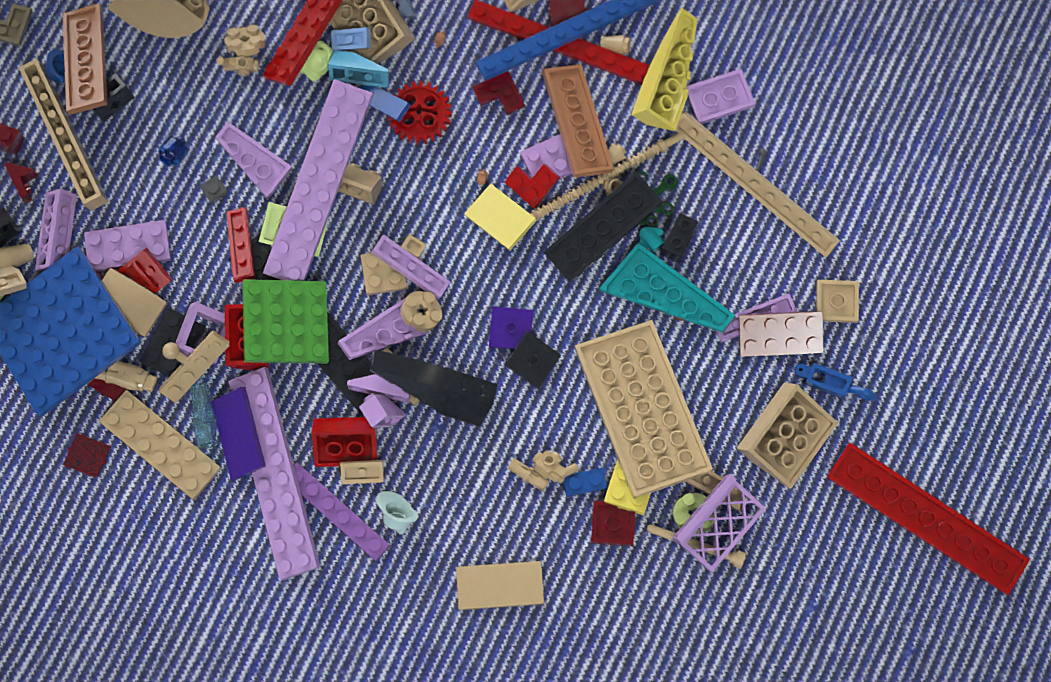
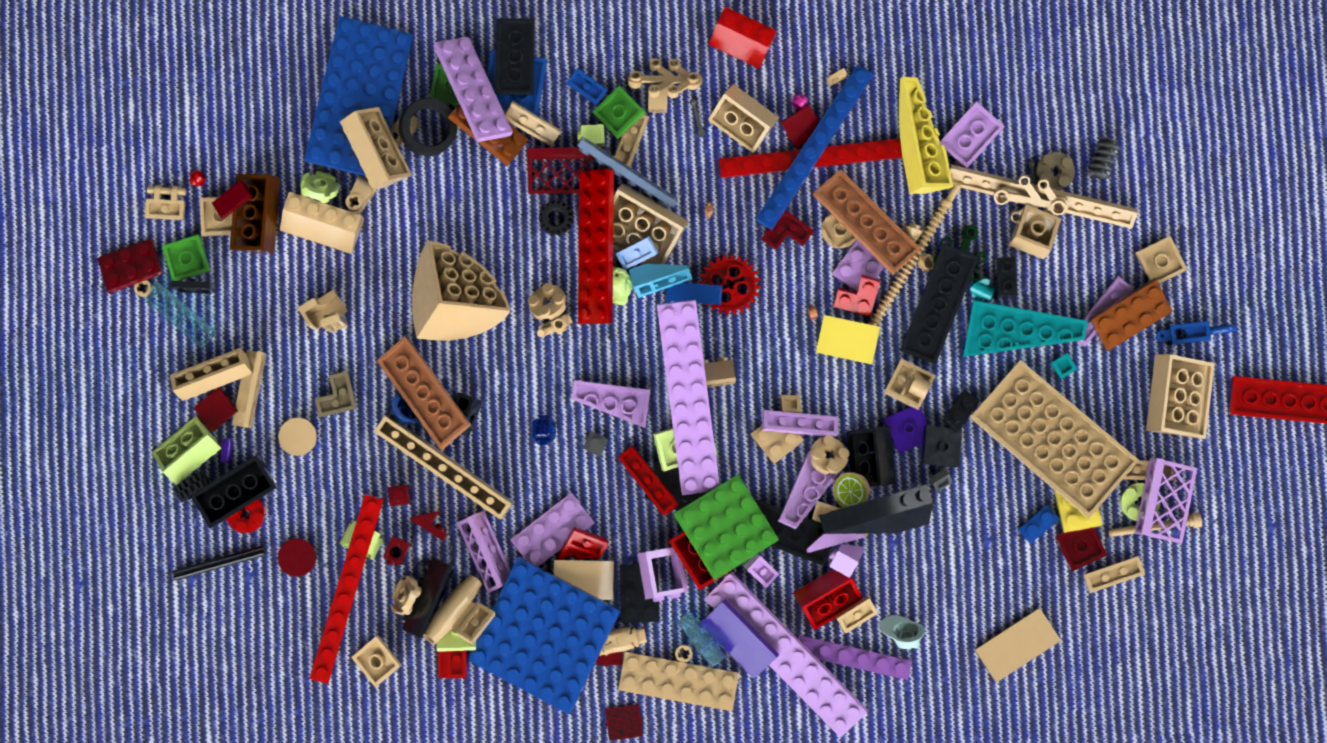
camera: 25 degrees left, 10 degrees up
tan plate [159,330,229,403] -> none
tan pin [507,458,549,492] -> none
tan piece [532,451,579,483] -> none
tan cone [601,35,631,55] -> none
none -> tan bush [675,645,693,662]
none -> lavender slope [743,553,779,588]
none -> tan tile [821,213,857,249]
none -> tile [833,472,870,508]
none -> black slope [846,427,896,487]
none -> tan plate [884,359,936,410]
none -> dark grey tile [928,466,953,493]
none -> black plate [943,390,980,432]
none -> tan plant [994,174,1068,223]
none -> tan slope [1009,204,1061,259]
none -> dark tan plate [1036,152,1075,190]
none -> teal plate [1050,353,1077,380]
none -> tan plate [1083,556,1145,593]
none -> dark grey piece [1086,137,1121,179]

